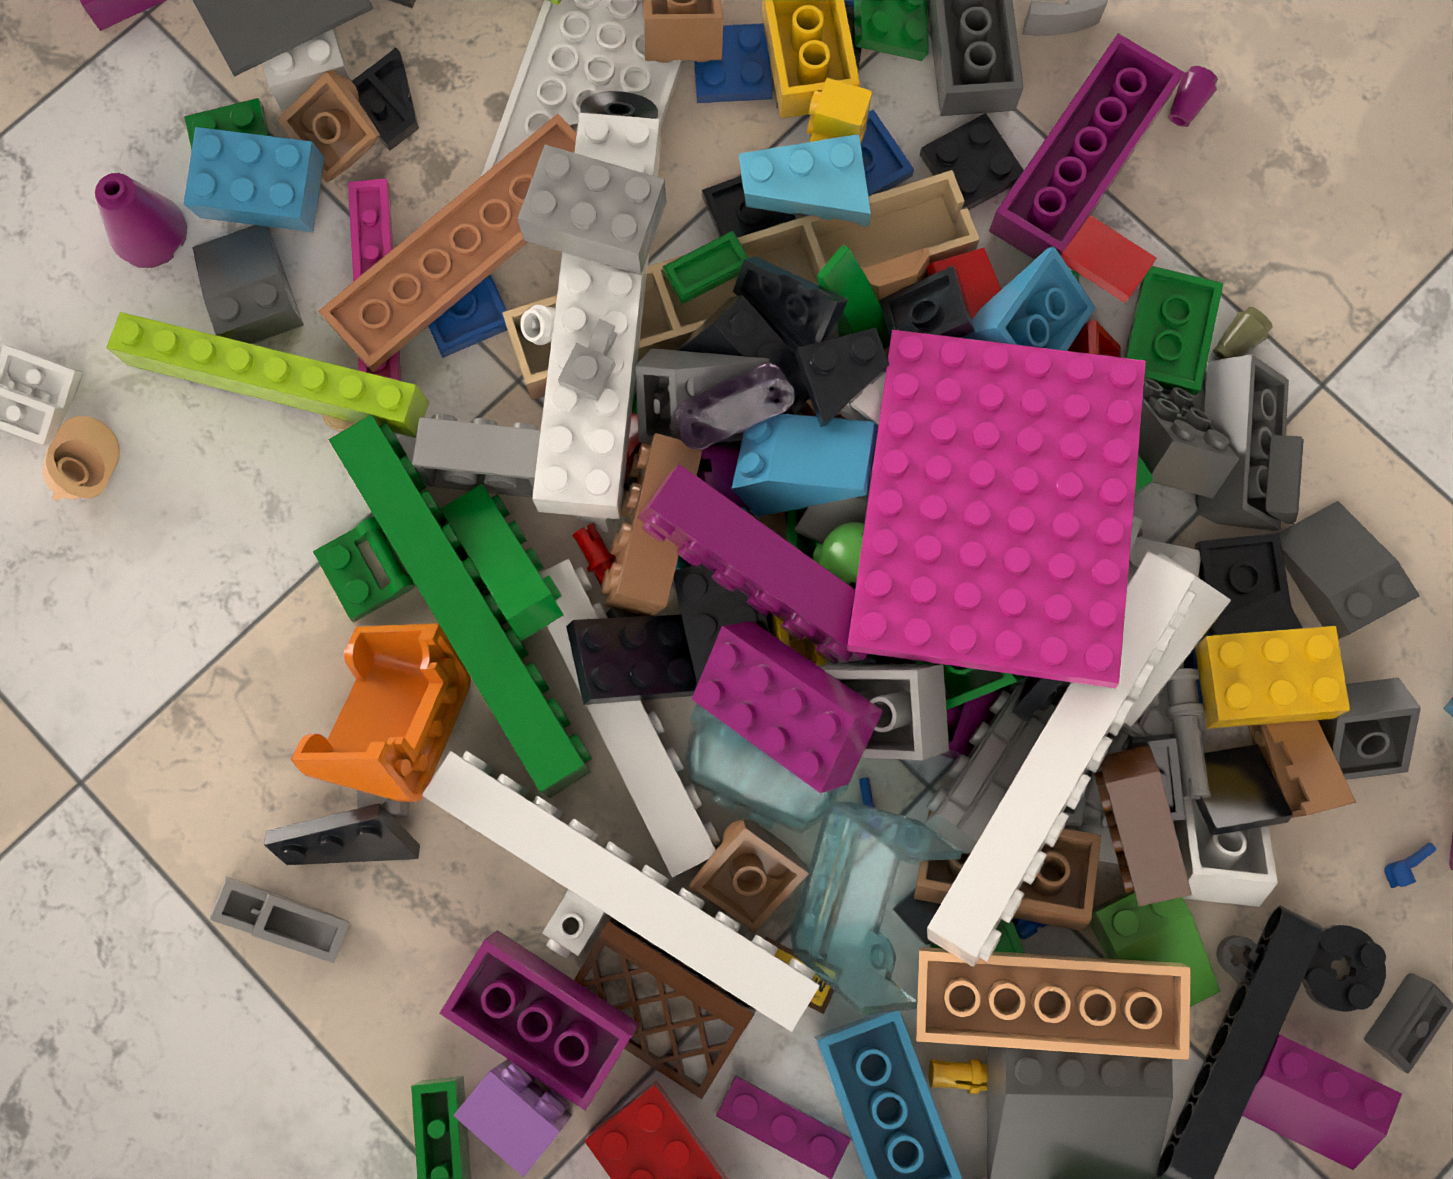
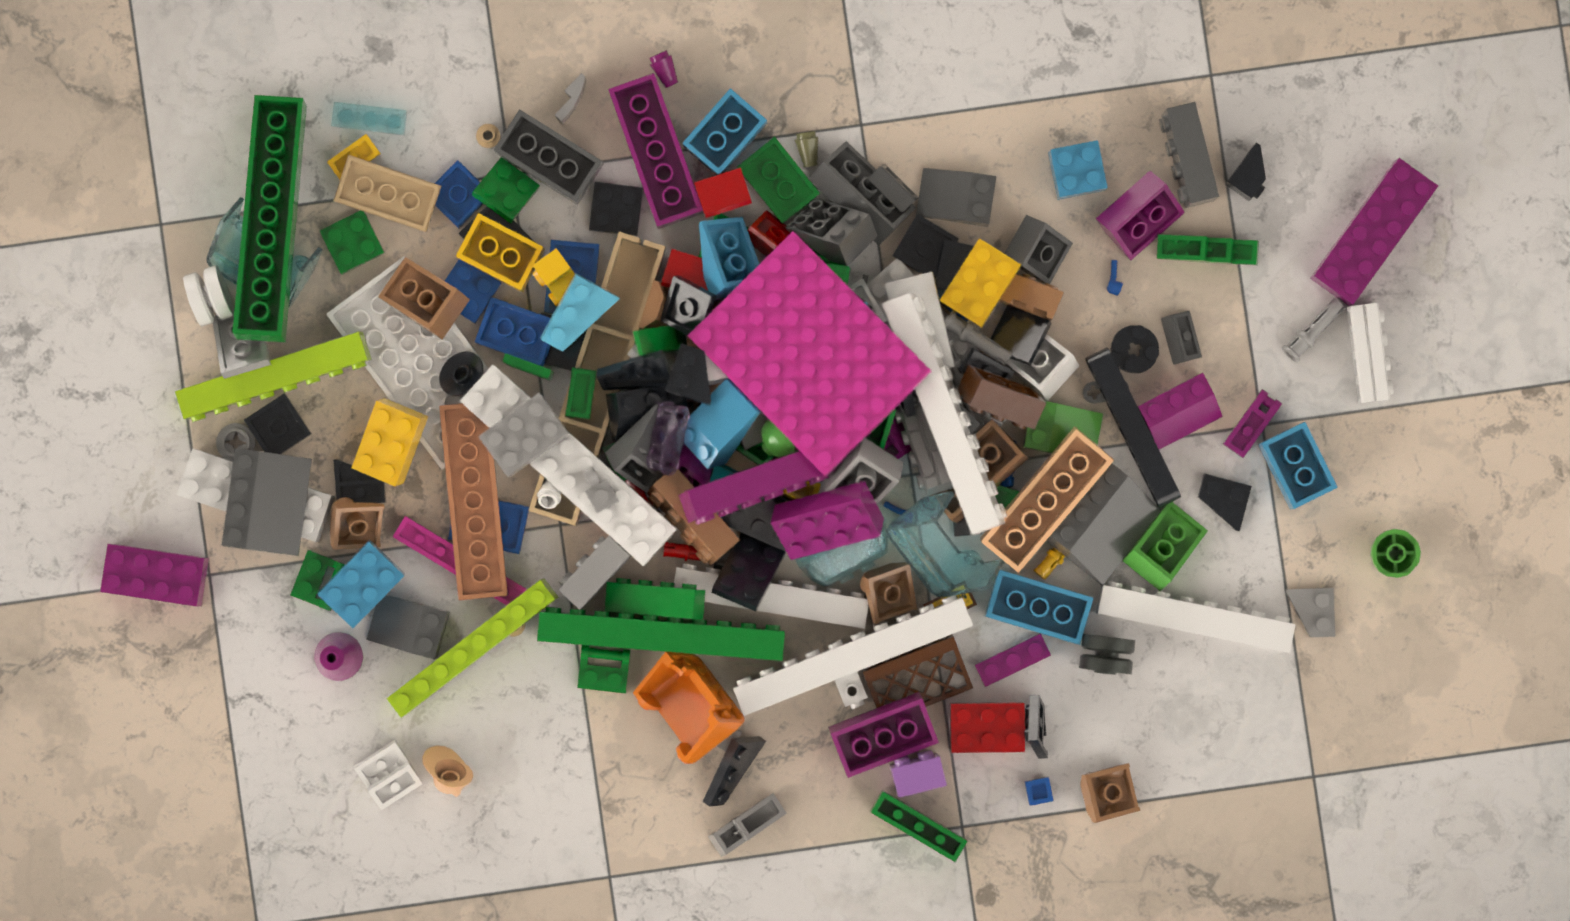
camera: 50 degrees left, 10 degrees up
none -> yellow brick [351,398,429,487]
none -> blue plate [474,297,551,367]
none -> green tile [503,353,555,381]
none -> dark azure brick [682,88,767,175]

